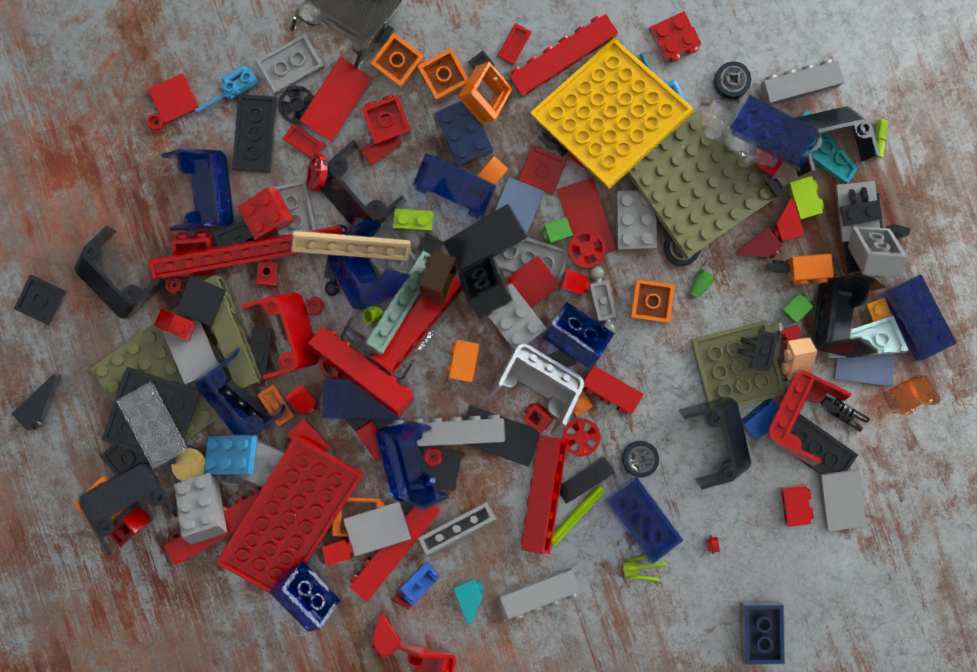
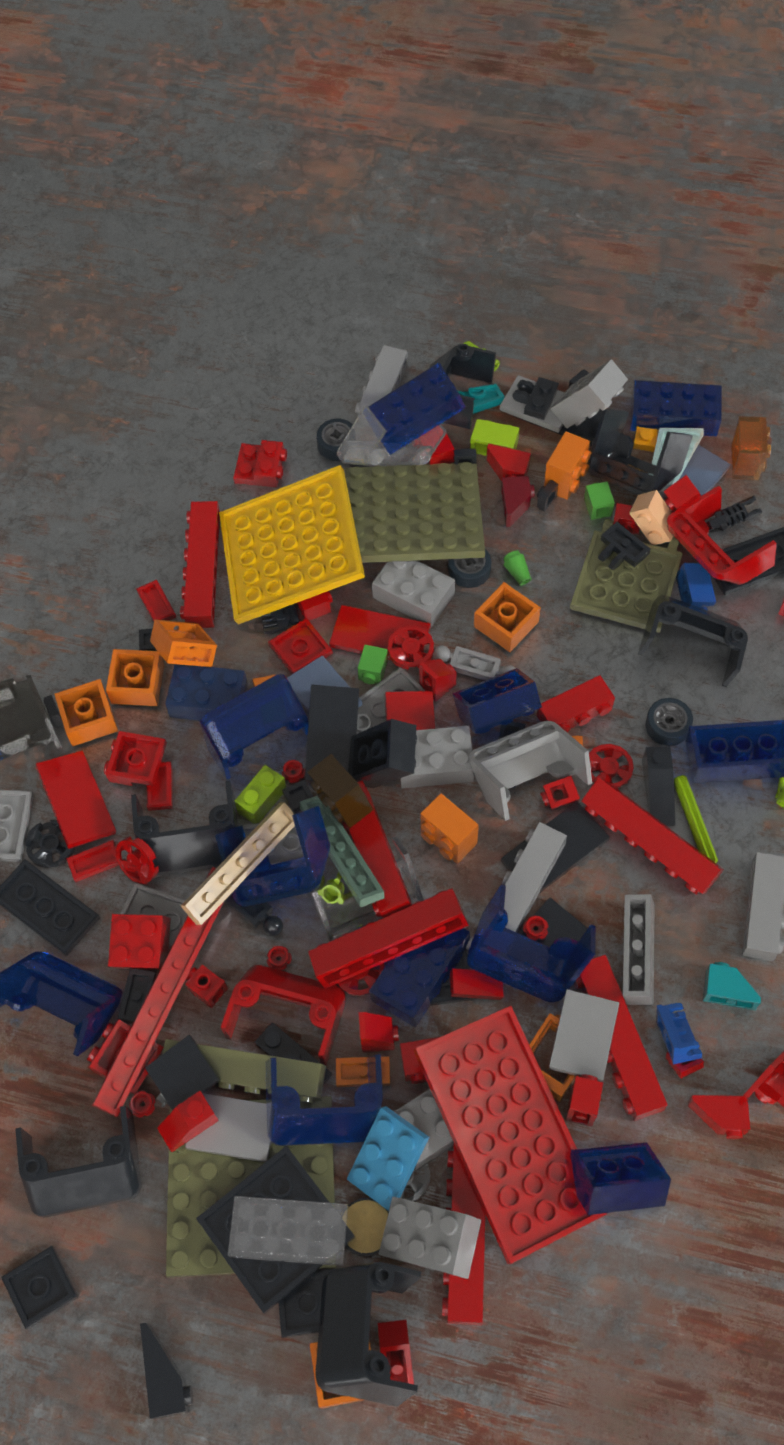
camera: 55 degrees left, 25 degrees down
black plate [215,379,268,419] -> none
none -> red plate [282,760,305,783]
none -> red brick [664,475,701,513]

